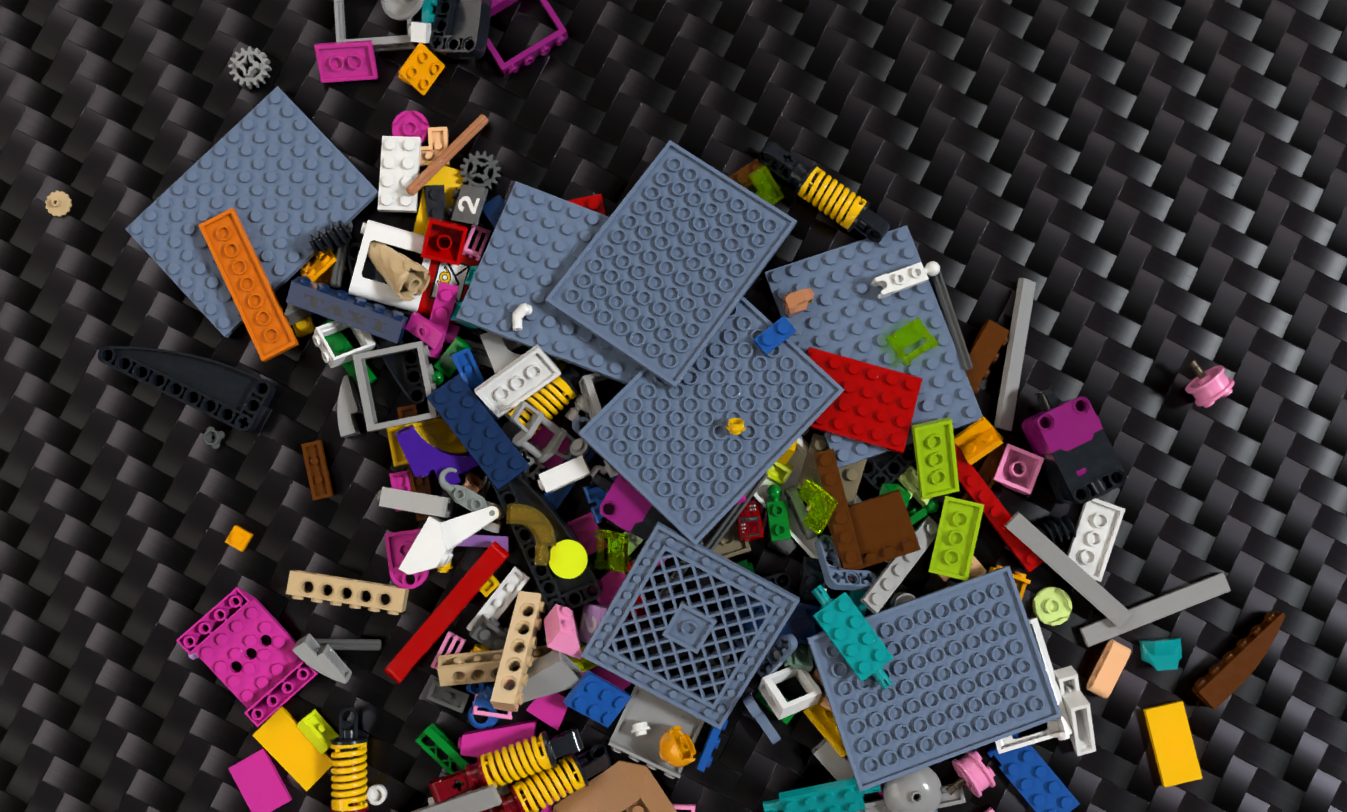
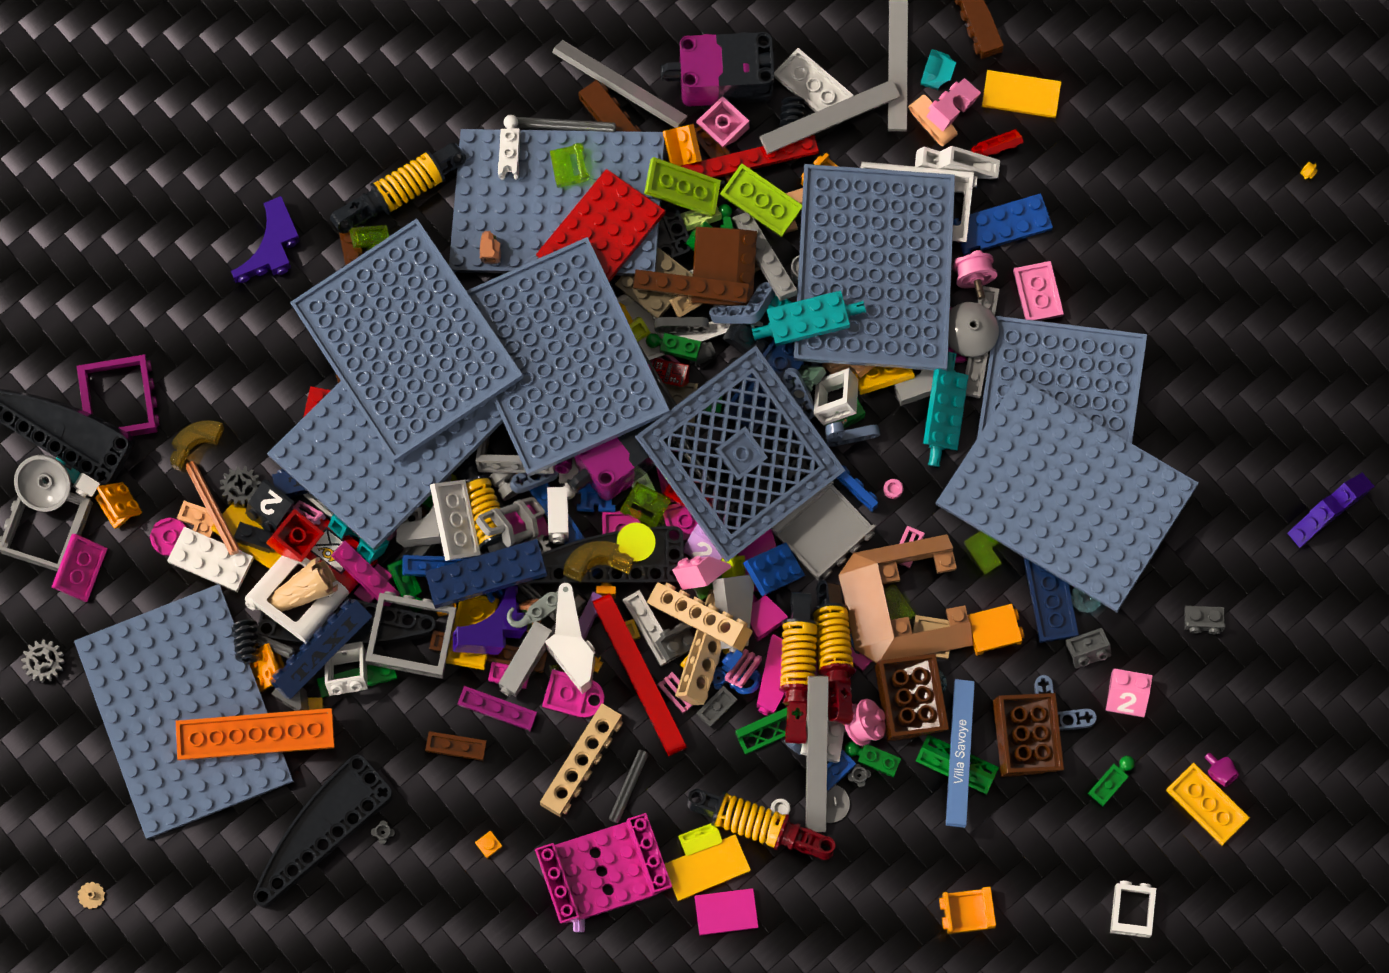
camera: 65 degrees left, 10 degrees down
light grey slope [292,633,352,684] -> none
light grey slope [337,375,362,438] -> none
dark pink plate [405,312,446,350] -> none
white arm [512,303,533,331] -> none
light grey plate [570,438,589,457] -> none
white plate [631,722,650,737] -> none
light orange cylinder [659,725,696,767] -> none
yellow plate [726,418,746,435] -> none
blue plate [753,316,796,356] -> none
clear neon green plate [797,479,838,534] -> none
yellowish green tile [1032,586,1072,626] -> none
none -> clear yellow arch [170,420,224,471]
none -> dark purple arch [231,196,300,283]
none -> magenta plate [457,686,537,731]
none -> light orange plate [596,583,616,598]
none -> bright pink tile [883,479,903,499]
none -> bright pink arch [926,78,981,131]
none -> red hinge [971,129,1023,156]

